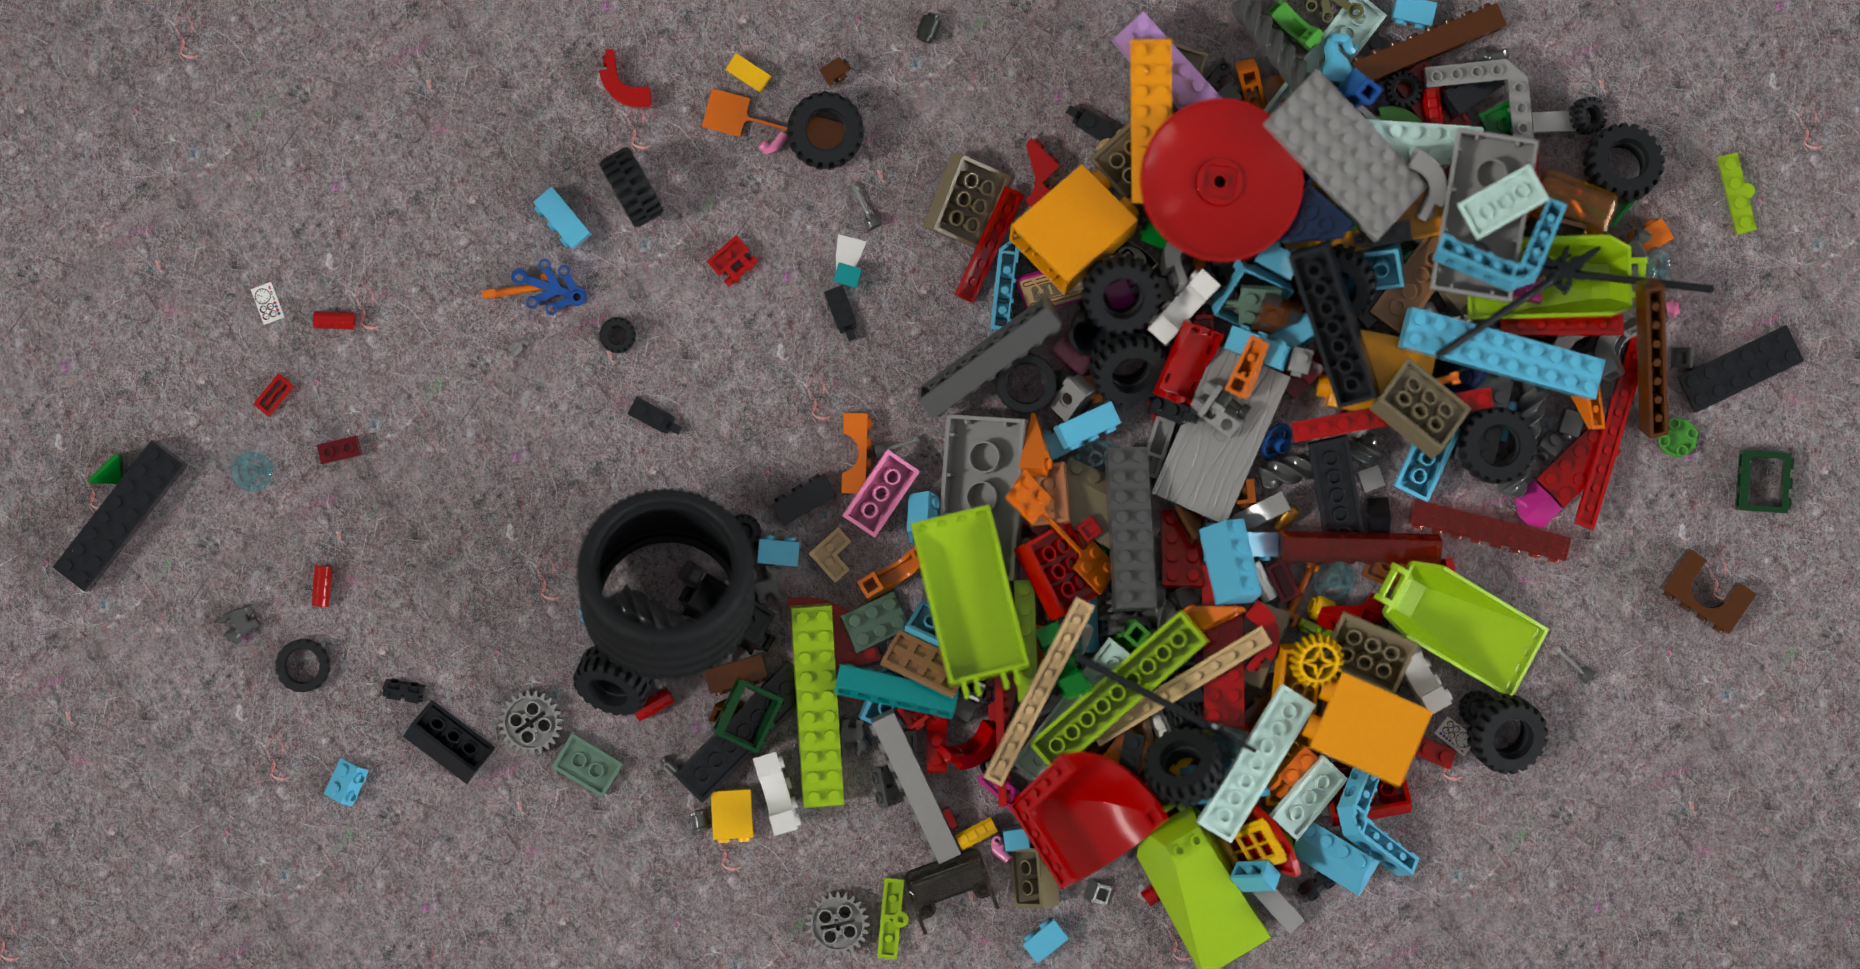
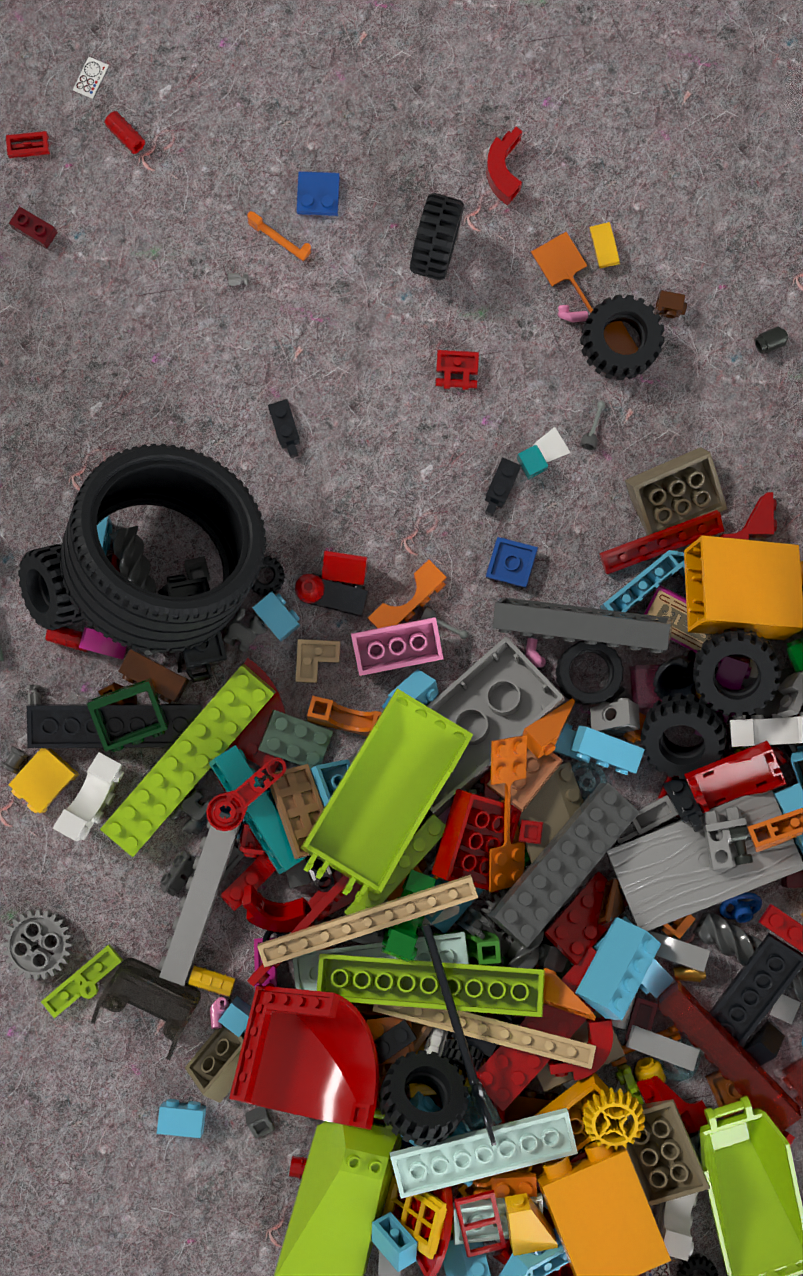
camera: 50 degrees right, 5 degrees down
blue plant [511,258,587,315] -> none
medium azure brick [533,187,592,250] -> none
black tyre [599,317,636,353] -> none
red tile [942,807,957,829] -> none
none -> dark pink slope [79,627,127,660]
none -> red beam [206,758,286,831]
none -> red brick [295,573,324,603]
none -> blue plate [297,171,340,216]
none -> red slope [322,551,368,585]
none -> red window [454,1190,506,1258]
none -> blue plate [486,537,538,589]
none -> yellow slope [504,1193,558,1256]
none -> bright pink arm [525,638,546,668]
none -> light grey slope [626,1025,700,1071]

